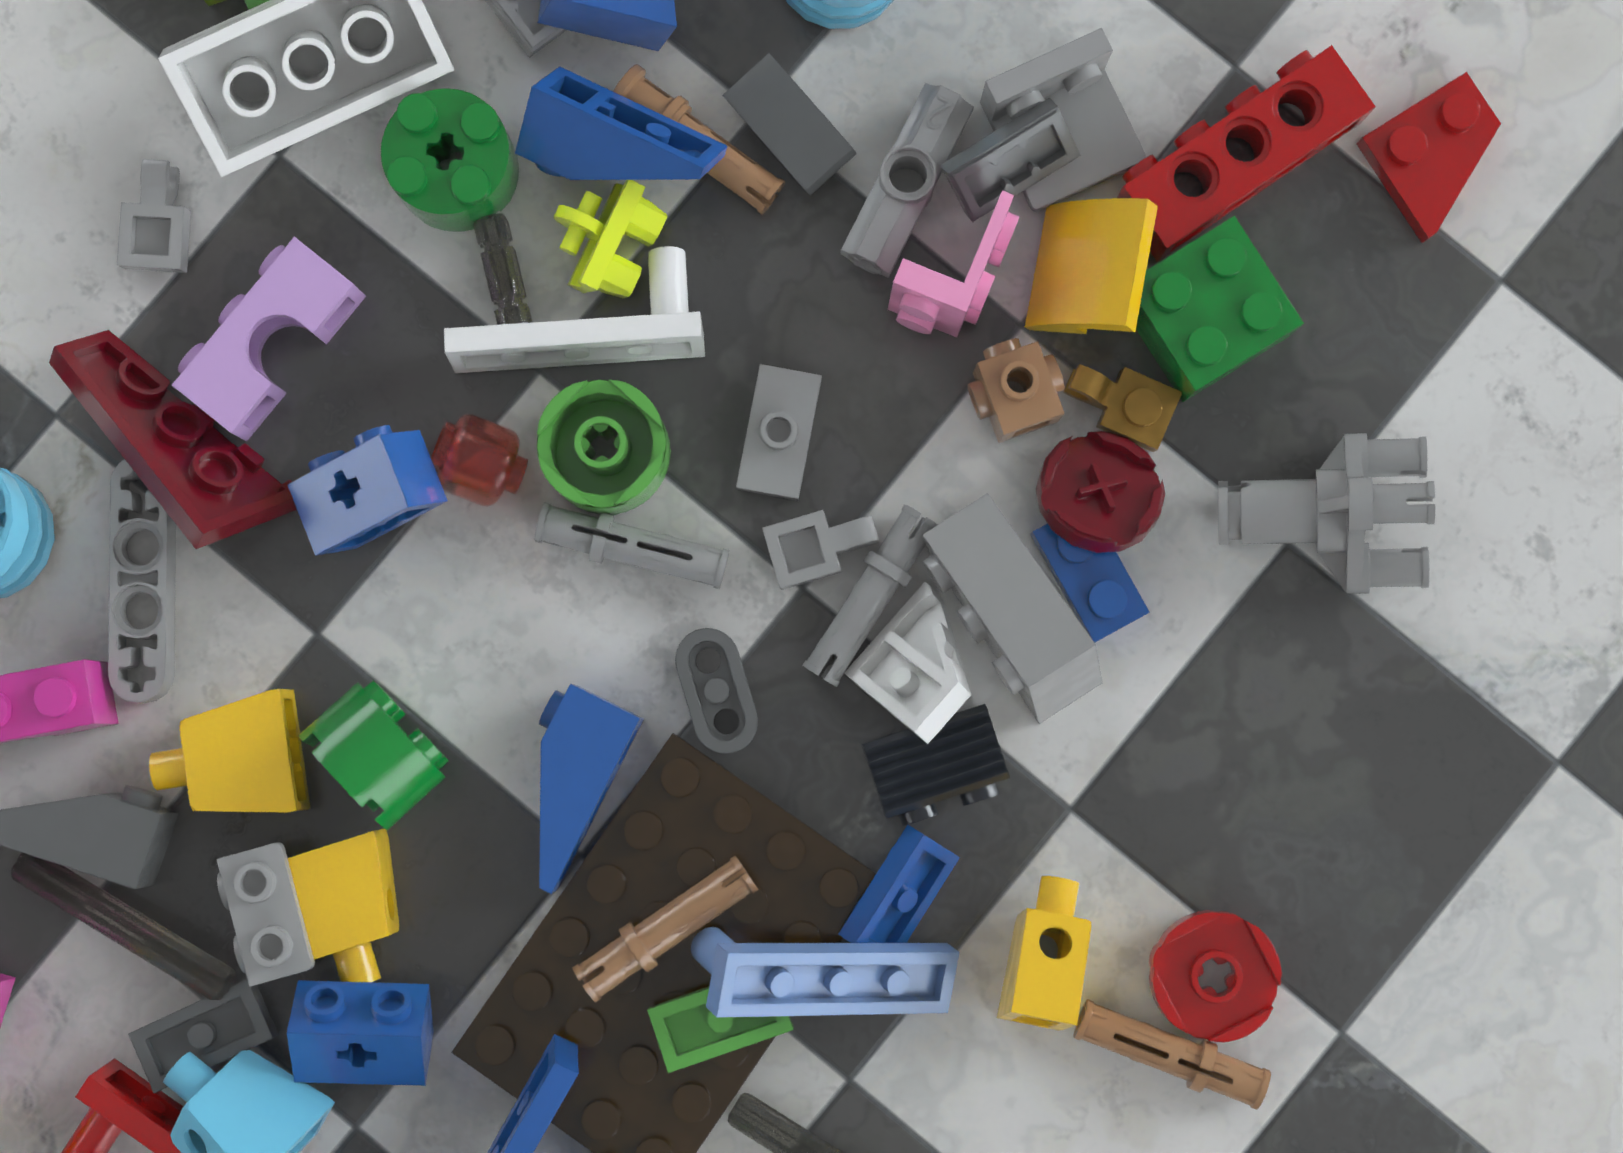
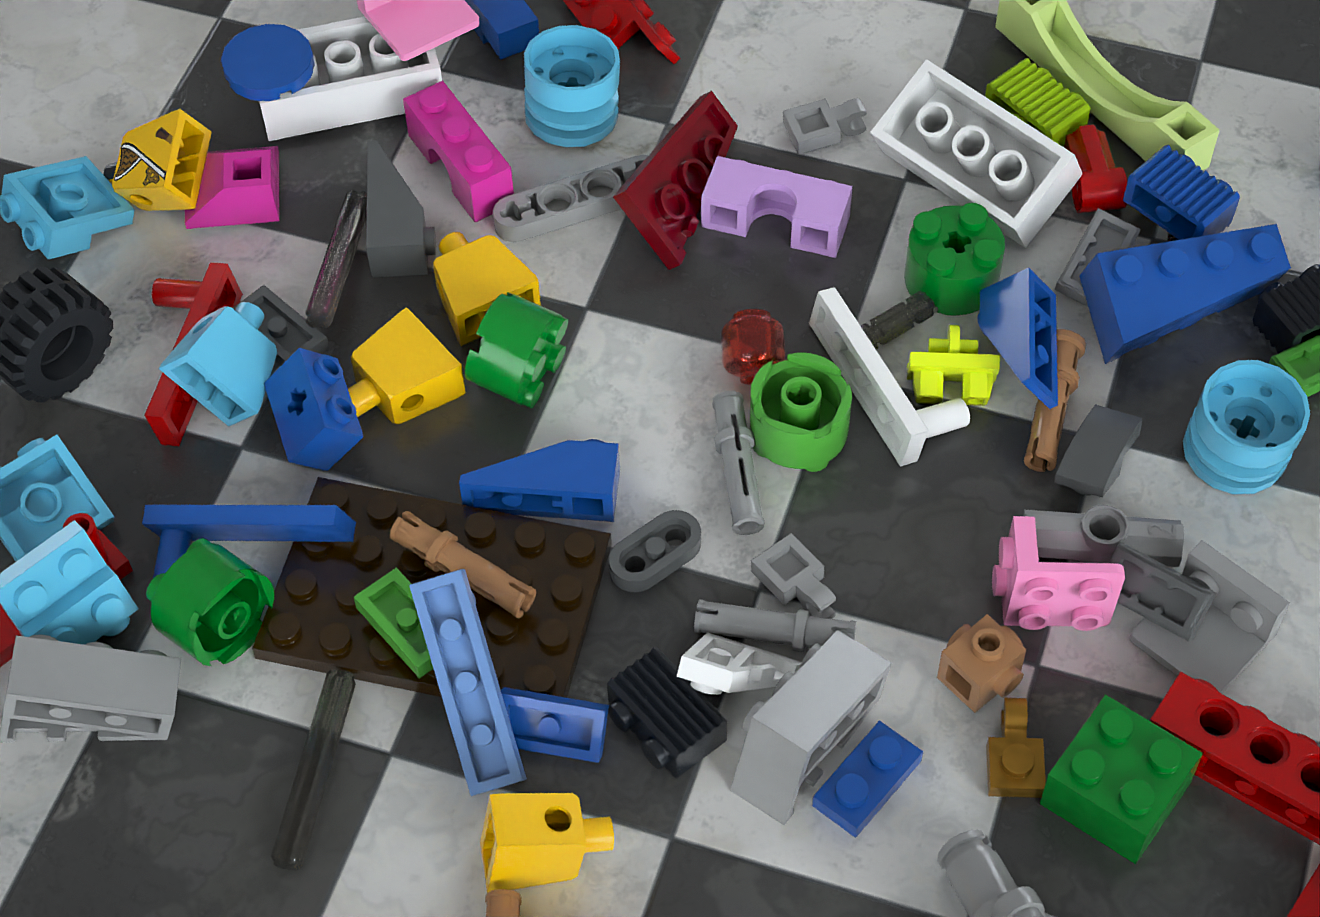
camera: 70 degrees right, 30 degrees down
light grey bracket [216,842,315,987] -> none
brick [288,425,448,556] -> none
light grey plate [736,364,822,501] -> none
yellow slope [1025,198,1158,334] -> none
dark red tile [1035,431,1166,553] -> none

